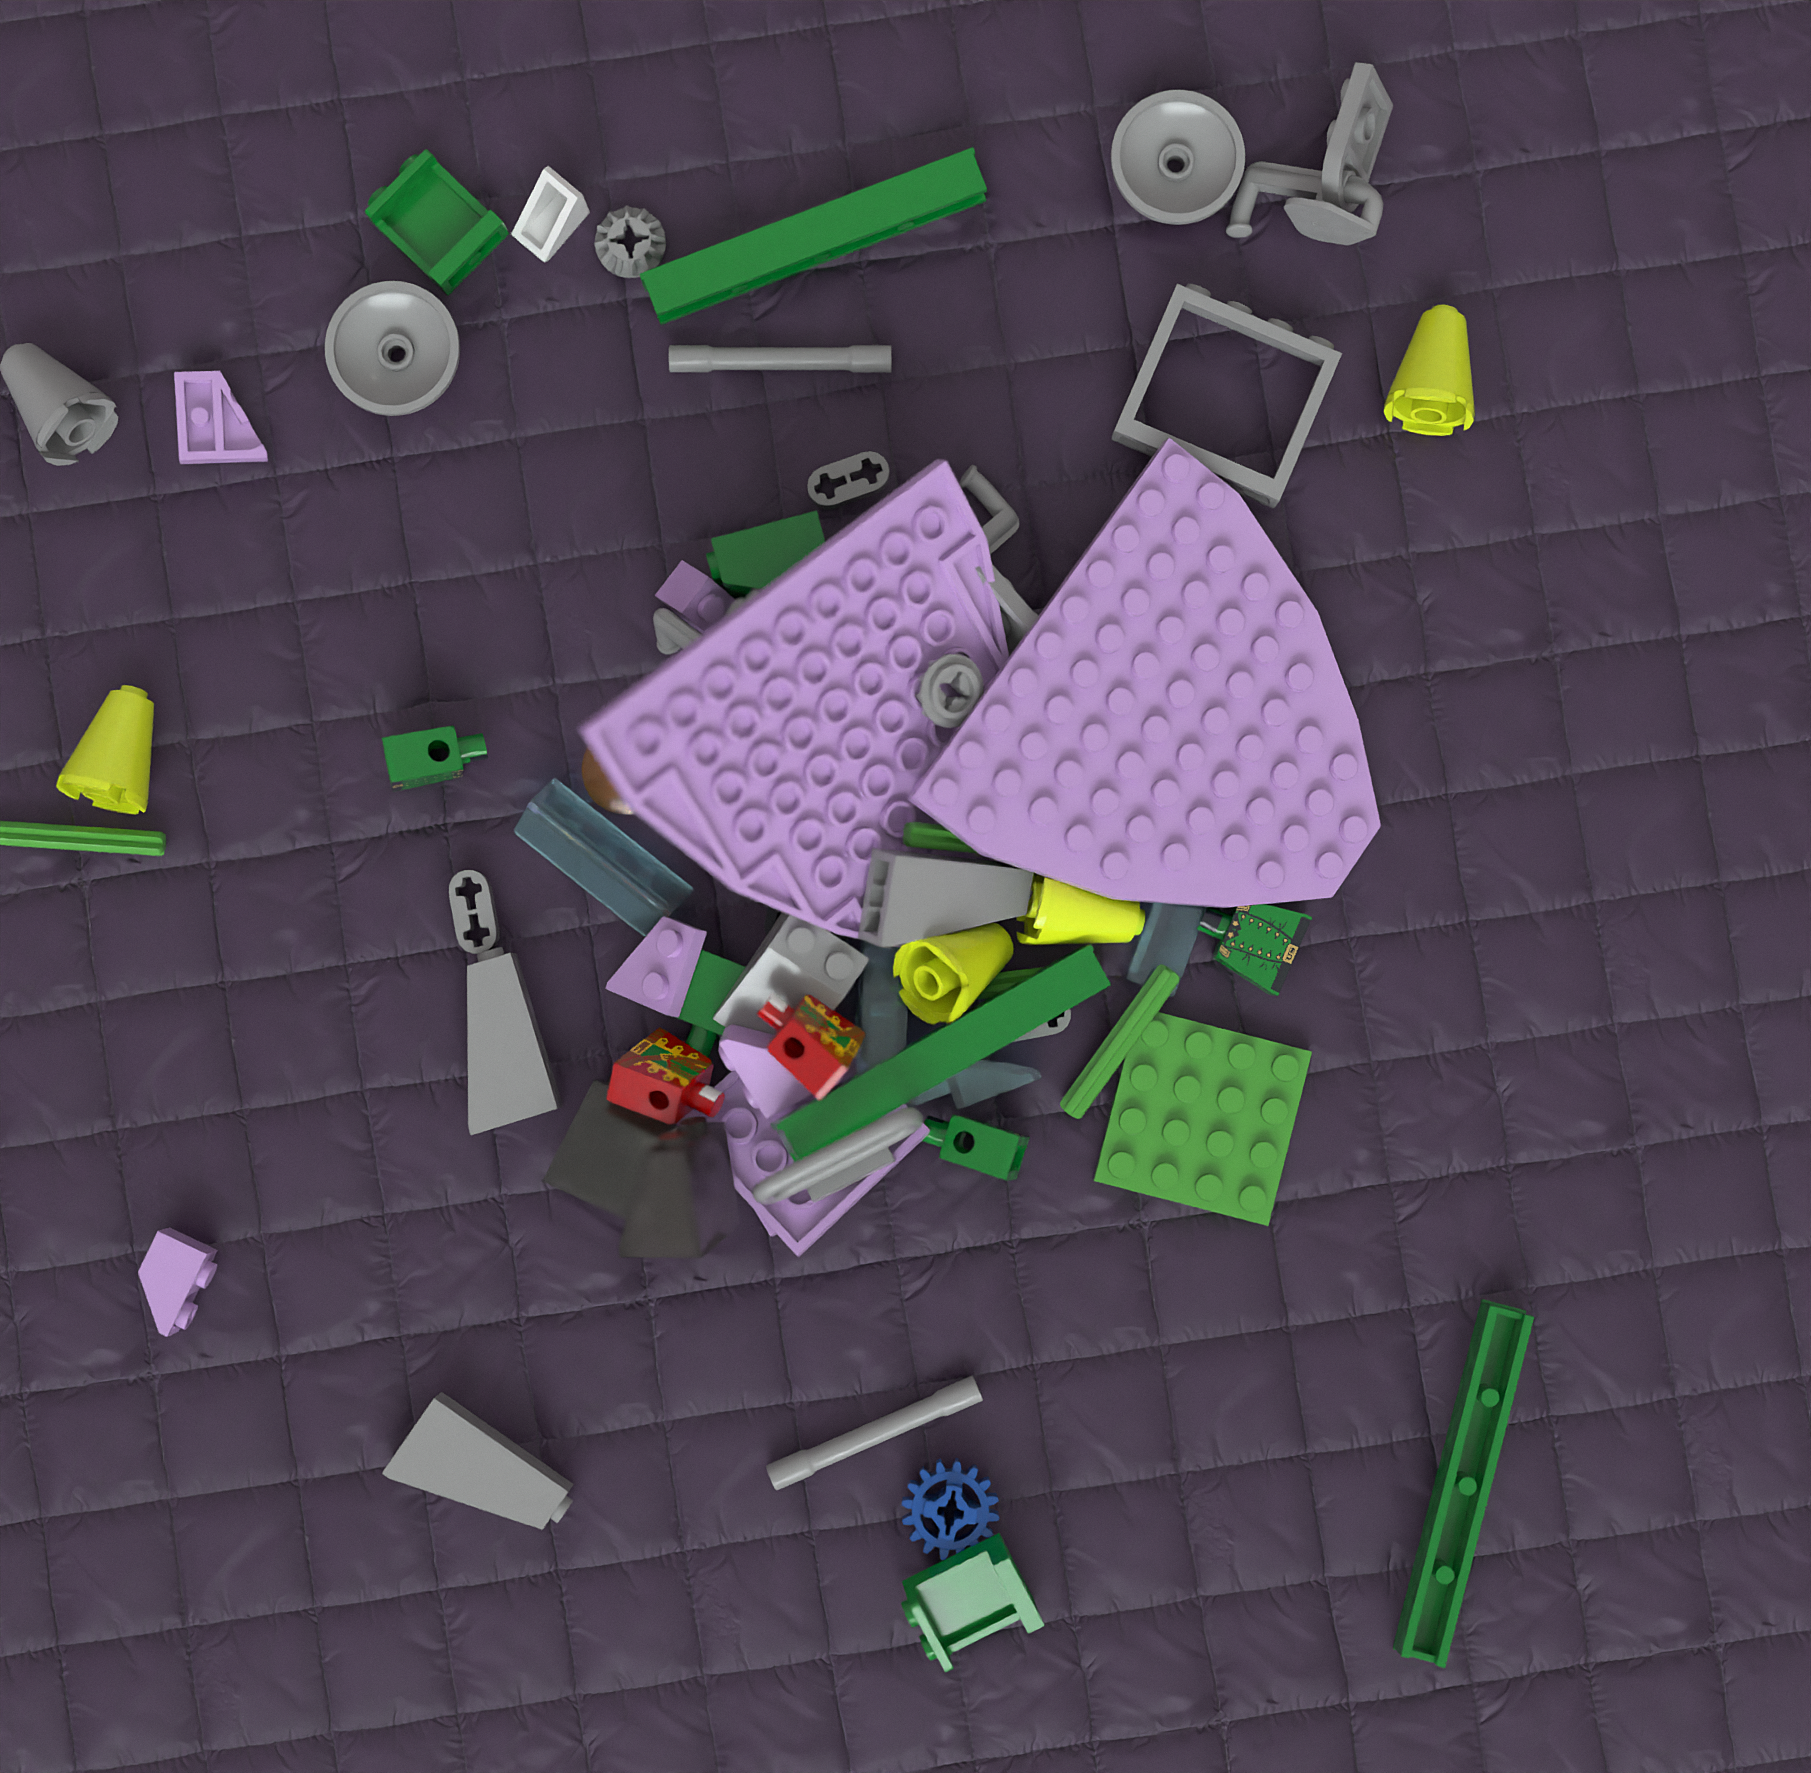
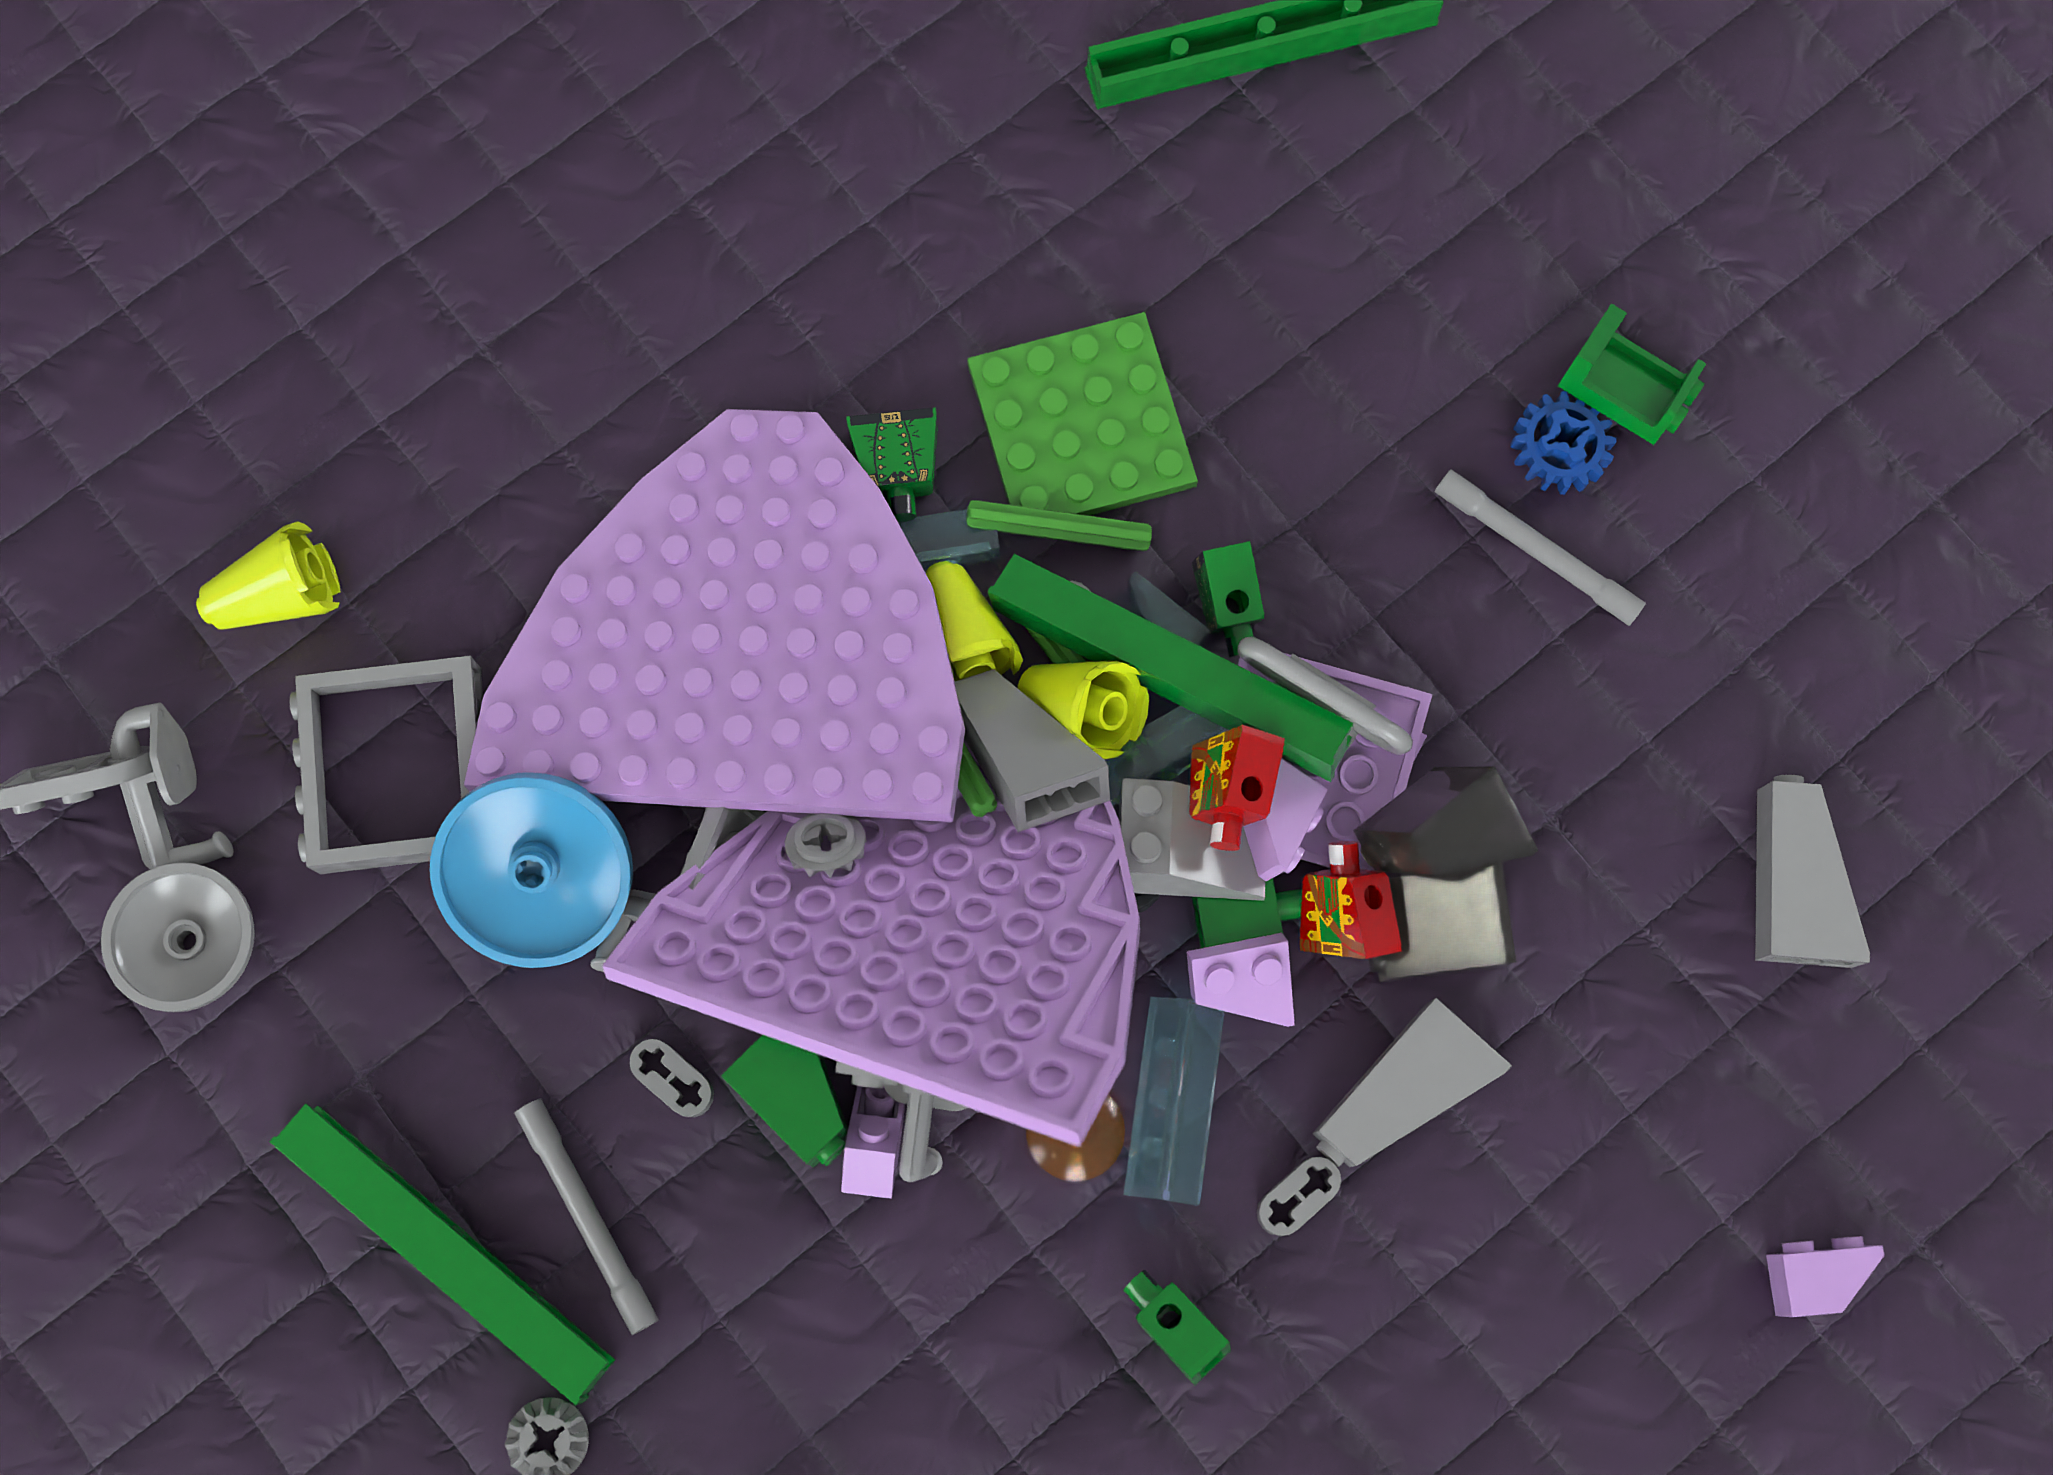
camera: 125 degrees left, 10 degrees down
none -> dark azure dish [430,772,633,968]

